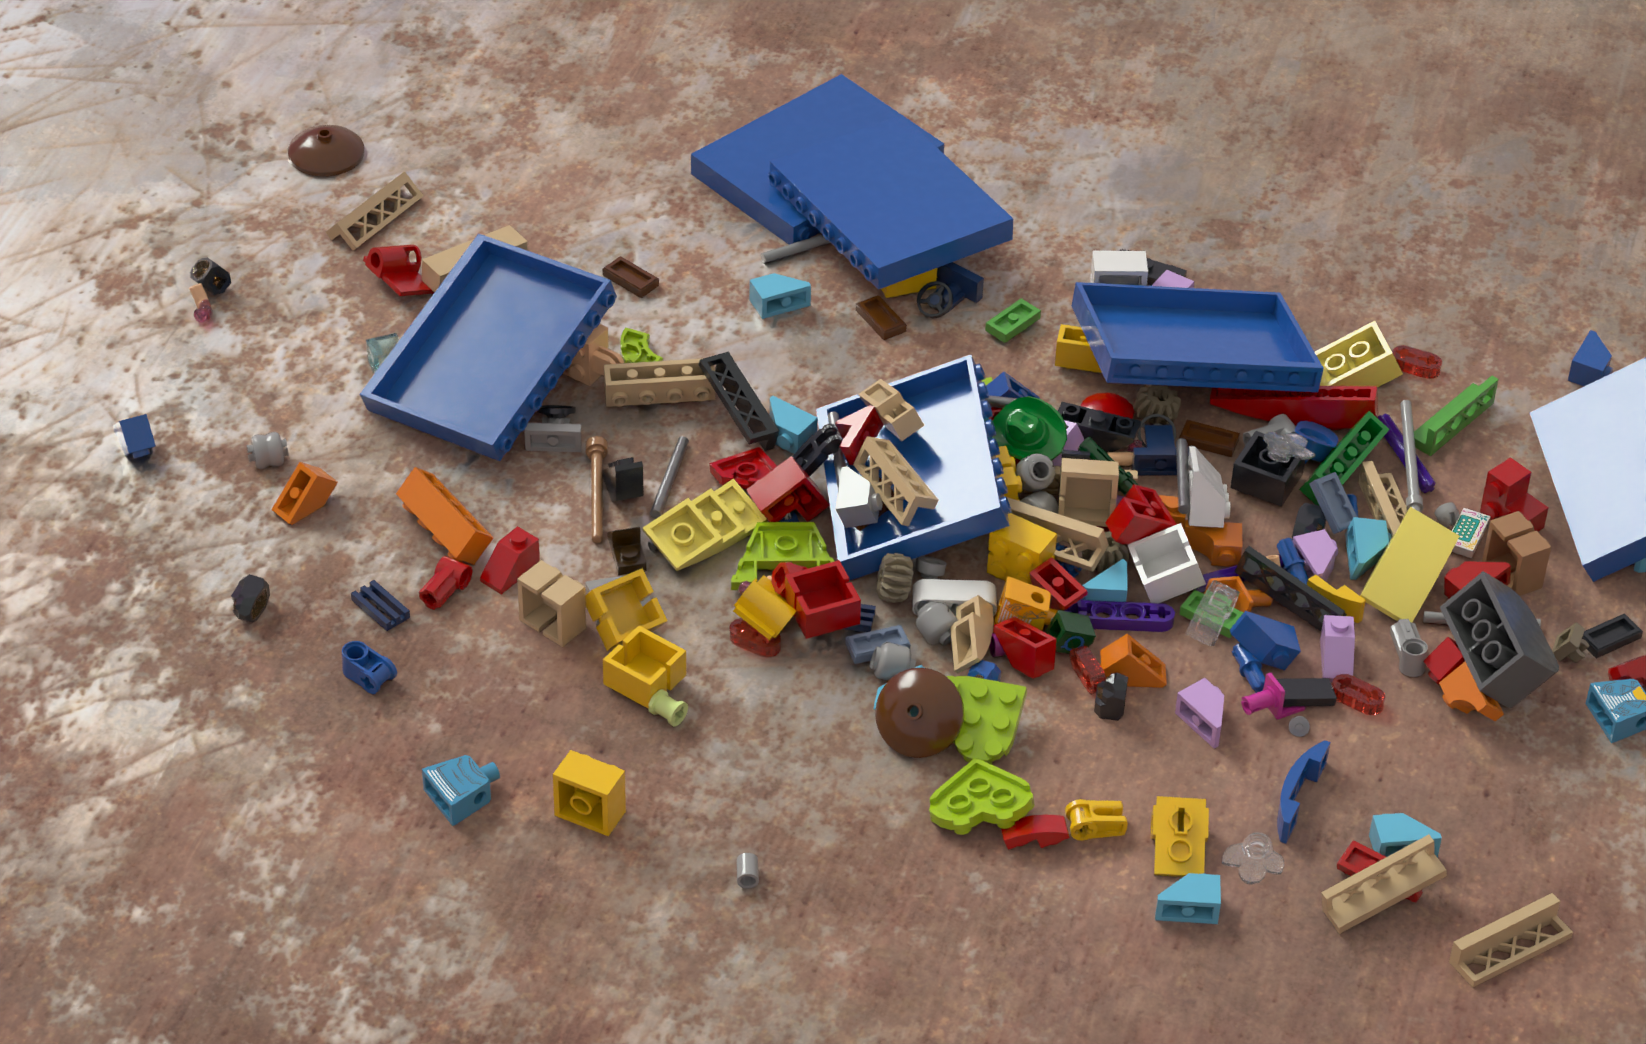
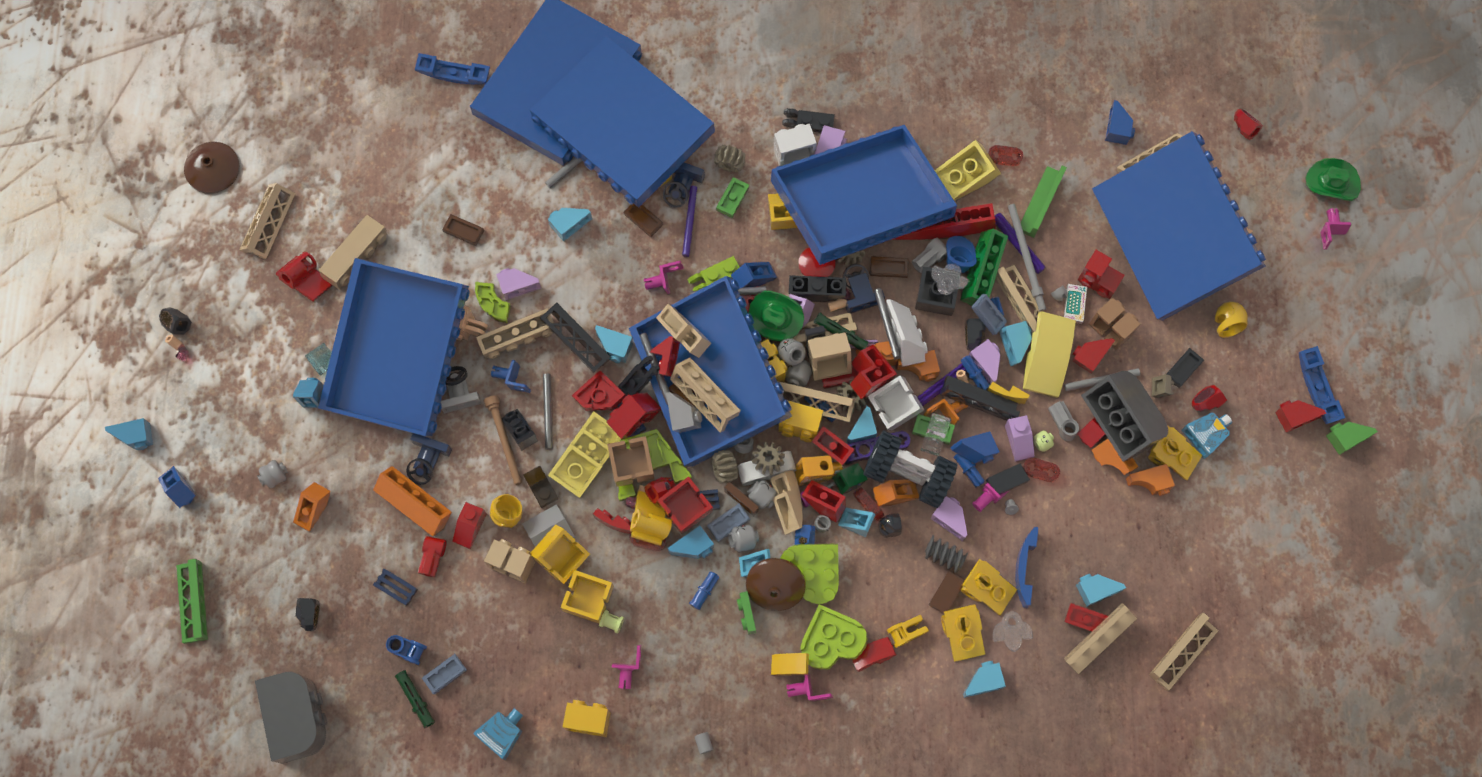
camera: 15 degrees left, 30 degrees up
none -> dark azure slope [105,418,153,450]
none -> bright green fence [176,559,208,644]
none -> dark grey brick [255,672,327,764]
none -> dark azure slope [293,378,324,408]
none -> dark green pin [395,670,435,729]
none -> dark blue piece [406,433,452,485]
none -> blue slope [415,53,490,85]
none -> sand blue plate [422,654,467,695]
none -> yellow helmet [490,494,523,528]
none -> blue bracket [491,360,531,393]
none -> lavender slope [496,268,541,300]
none -> red slope [593,508,632,534]
none -> medium nougat piece [607,436,655,487]
none -> dark pink bracket [612,645,642,689]
none -> dark pink bracket [644,261,684,294]
none -> dark azure slope [668,525,714,559]
none -> dark purple bar [682,186,698,257]
none -> blue axle [689,572,719,610]
none -> dark tan gear [714,145,746,172]
none -> reddish brown tile [724,482,759,517]
none -> bright green plate [737,591,756,635]
none -> dark tan gear [752,442,785,475]
none -> yellow slope [771,653,809,675]
none -> dark pink bracket [786,673,833,702]
none -> light grey hinge [814,515,831,532]
none -> medium azure slope [838,508,875,537]
none -> black plate [863,430,958,508]
none -> dark grey piece [925,535,969,573]
none -> reddish brown tile [929,571,965,614]
none -> yellow piece [961,559,1017,615]
none -> yellowish green piece [1033,431,1054,452]
none -> orange arch [1126,464,1175,496]
none -> yellow piece [1148,425,1202,480]

